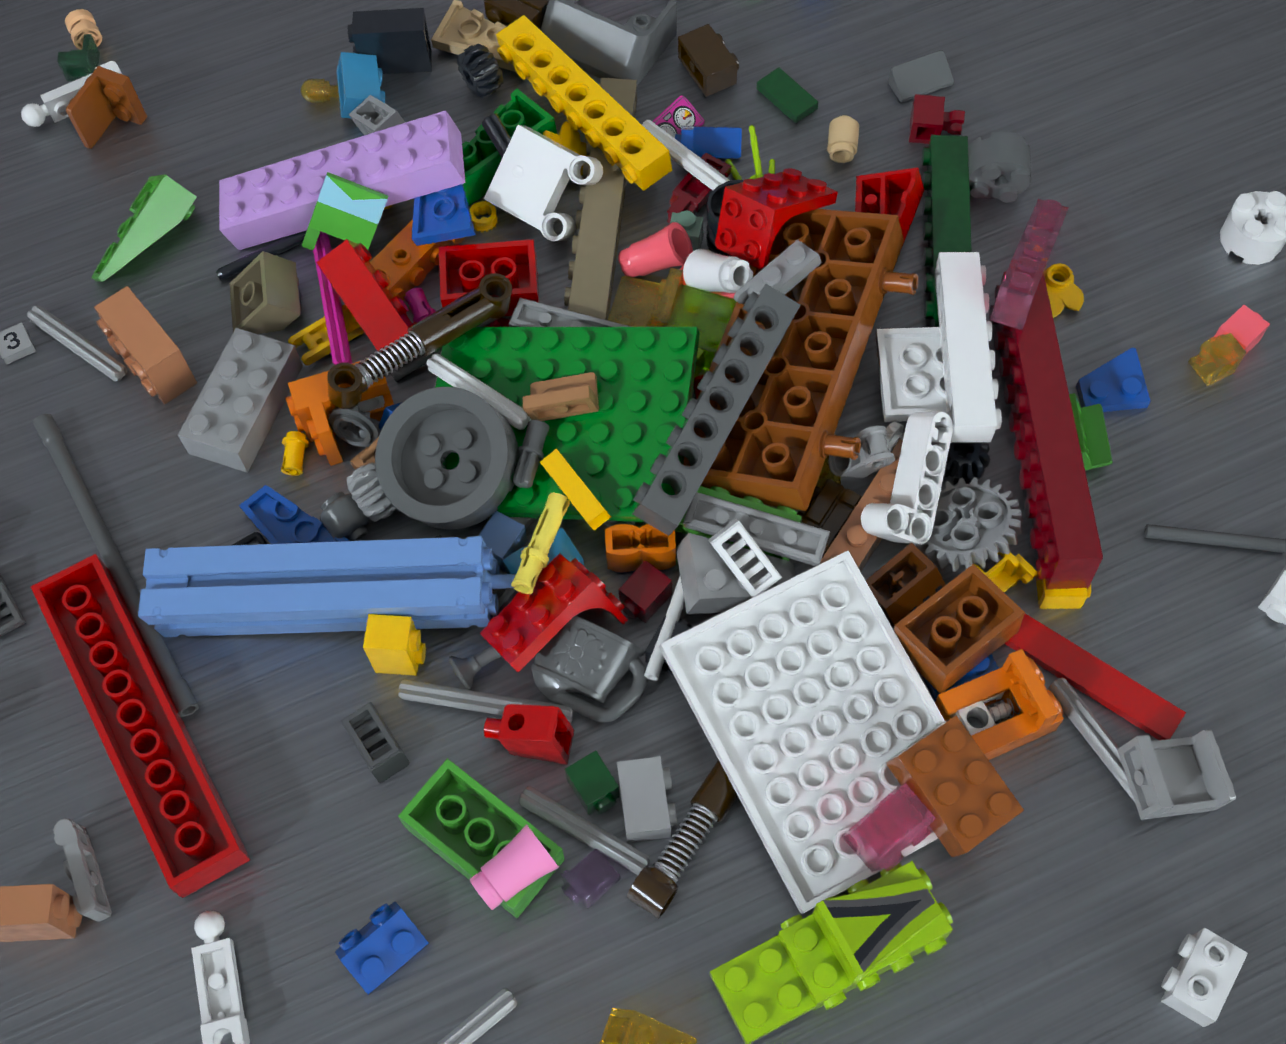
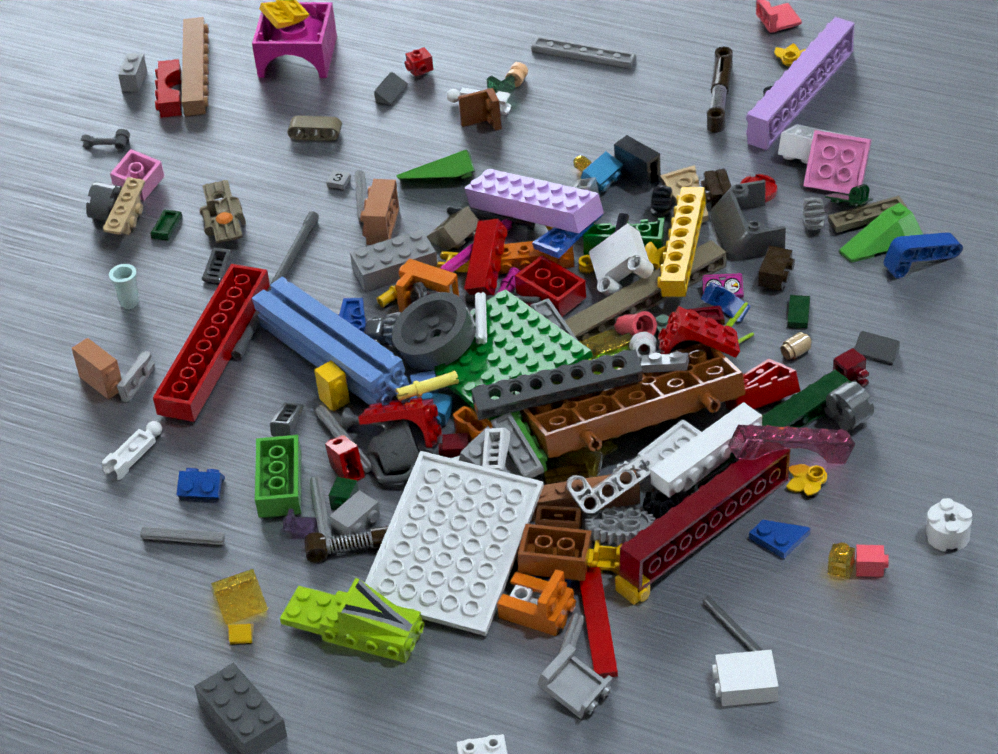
camera: 50 degrees right, 20 degrees down
bright green flag [302,172,389,250] -> none
dark brown piece [327,273,512,409] -> none
bright pink plant [470,824,559,910] -> none
dark grey axle [513,420,549,488] -> none
medium nougat panel [523,372,599,421] -> none
yellow piece [540,448,611,530] -> none
white axle [642,119,730,190] -> none
light grey piece [828,426,895,478] -> none
clear pink brick [842,783,936,872] -> none
dark orange brick [886,715,1024,857] -> none
bright green bracket [1069,393,1113,470] -> none

